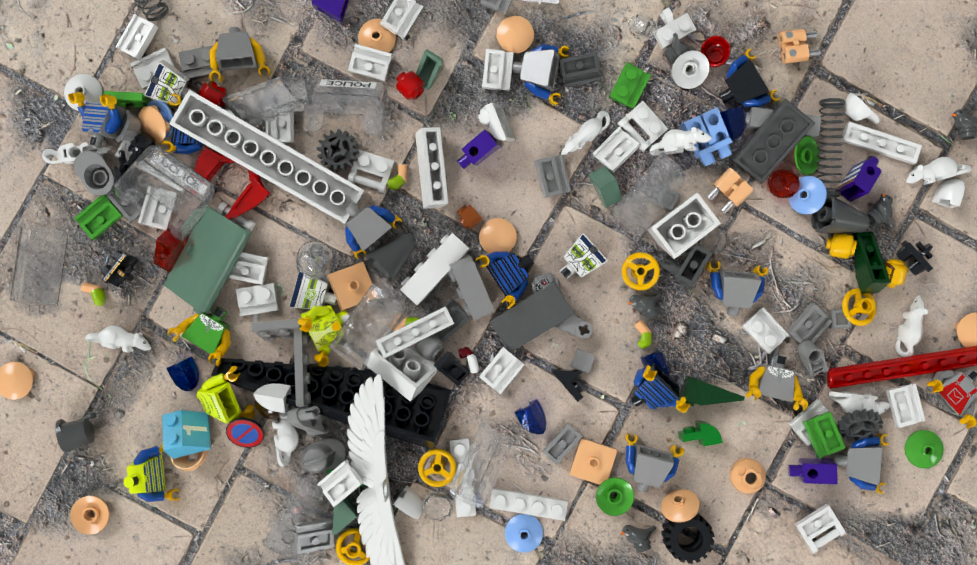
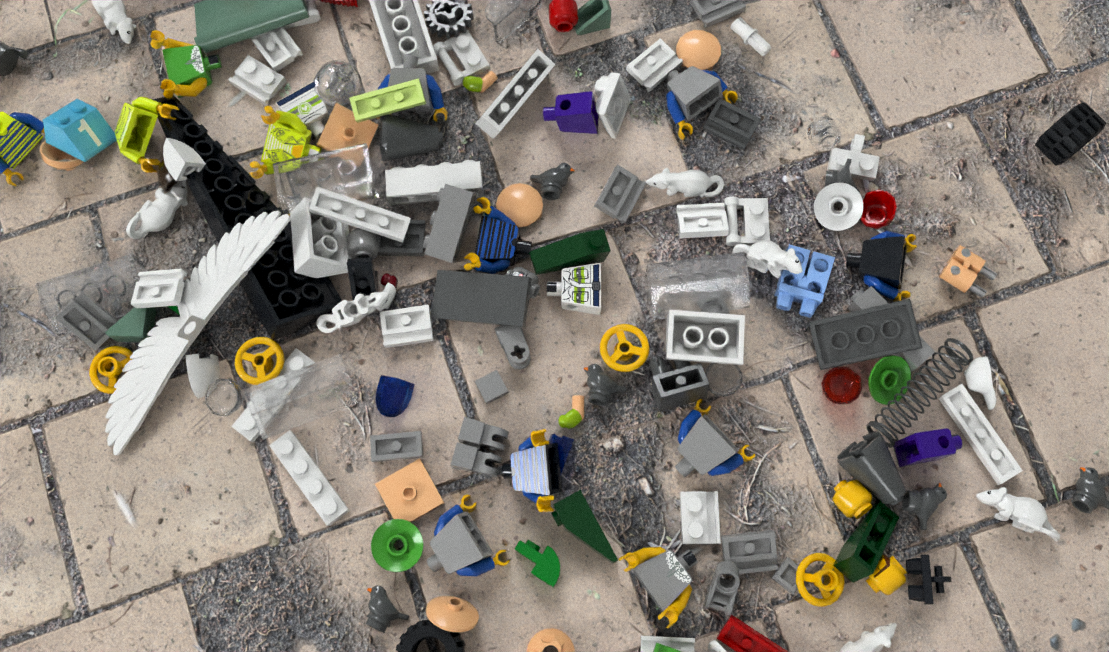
camera: 45 degrees right, 15 degrees down
clear blue brick [167,357,199,391] -> none
piece [226,417,265,448] -> none
light grey bracket [252,319,311,408] -> none
light grey beam [287,406,331,436] -> none
light grey piece [301,438,346,474] -> none
dark orange plate [457,205,483,229] -> none
light blue dish [505,514,543,552] -> none
black slope [551,369,583,402] -> none
sand green slope [588,166,623,208] -> none
bright green plate [608,62,651,110] -> none
light nougat piece [707,167,754,213] -> none
clear blue brick [720,106,746,140] -> none
light blue dish [788,176,827,214] -> none
white brick [932,179,965,208] -> none
none -> white animal [317,291,390,333]
none -> yellowish green plate [349,78,426,123]
none -> light grey legs [451,417,509,477]
none -> dark green slope [529,229,611,275]
none -> dark grey animal [530,163,575,200]

